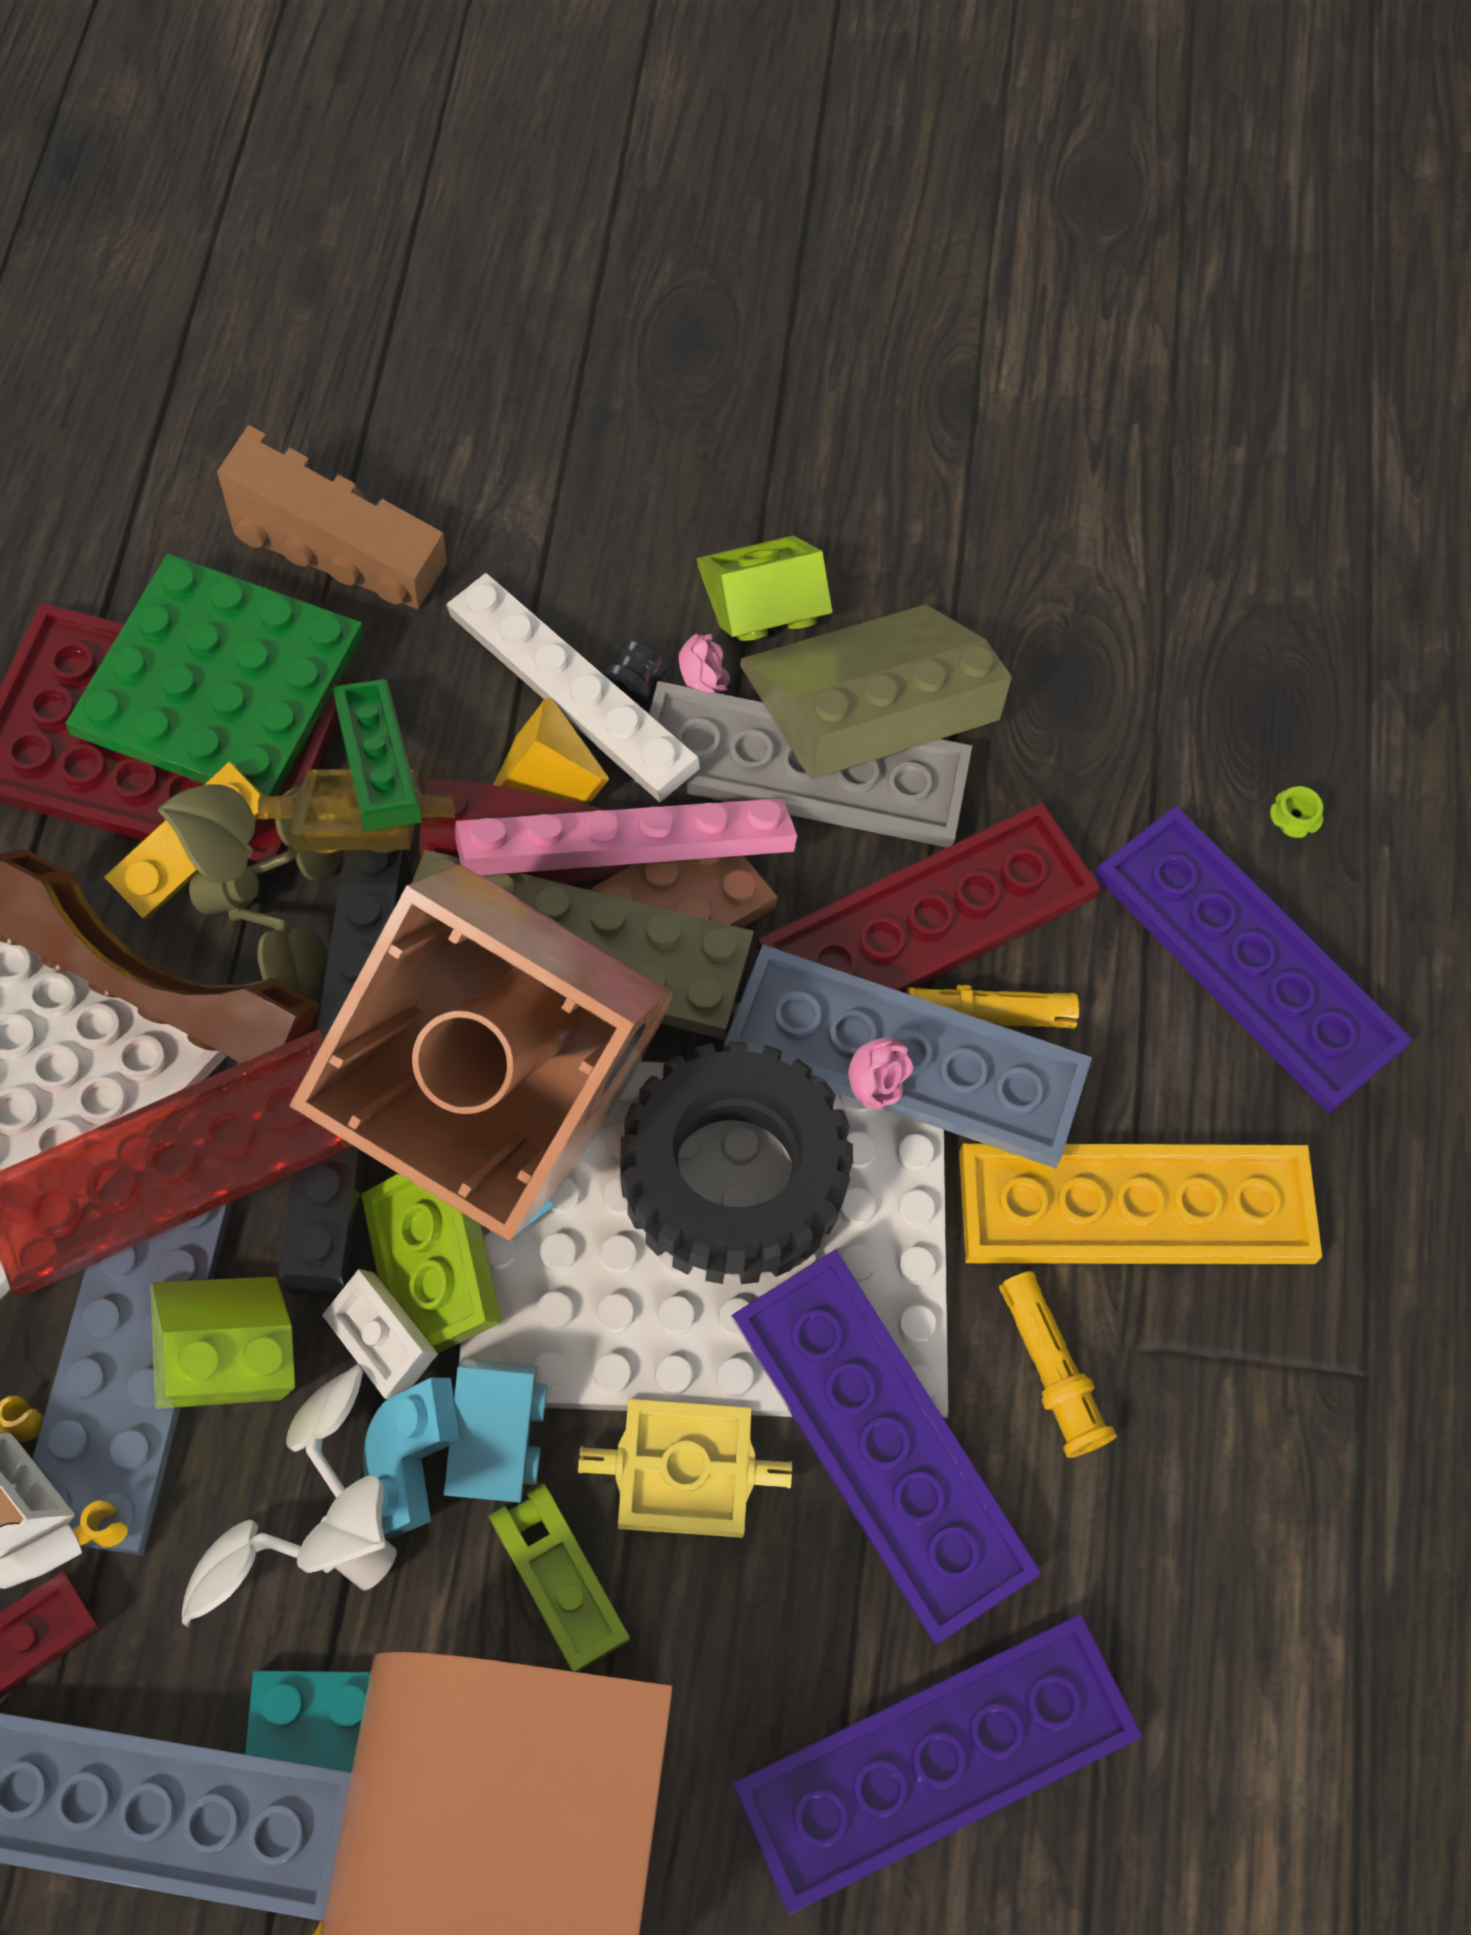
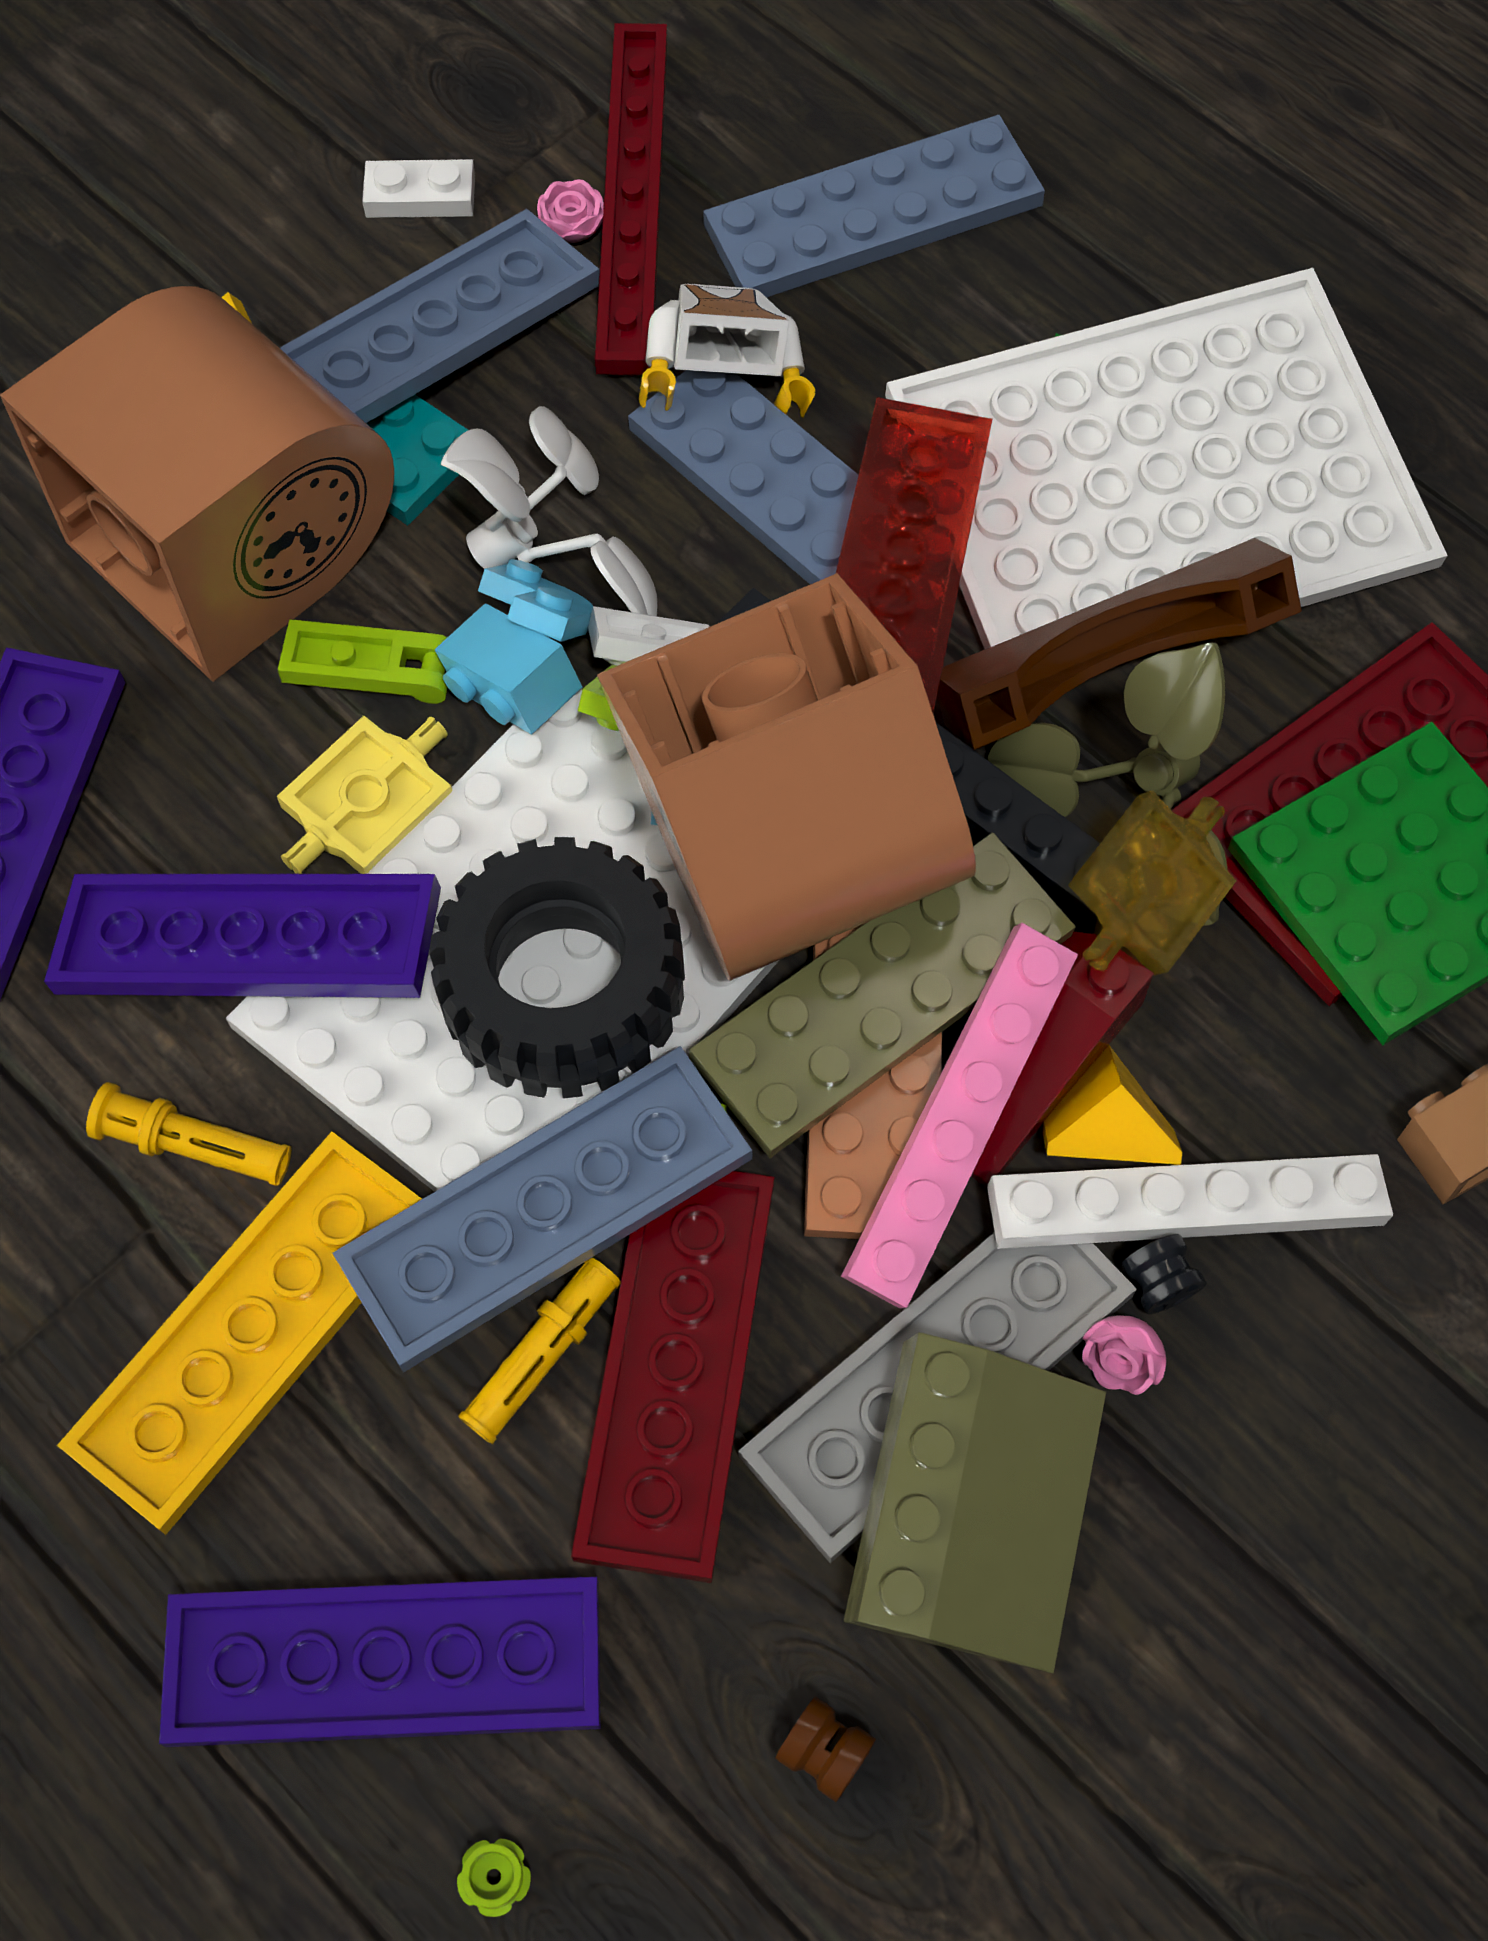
camera: 135 degrees right, 0 degrees up
yellow plate [104,762,272,919] -> none
lime slope [150,1277,295,1409] -> none
green tile [333,679,422,832] -> none
lime slope [697,535,832,641] -> none
bright pink plate [848,1037,913,1110] -> none
none -> reddish brown wheel [775,1696,876,1803]

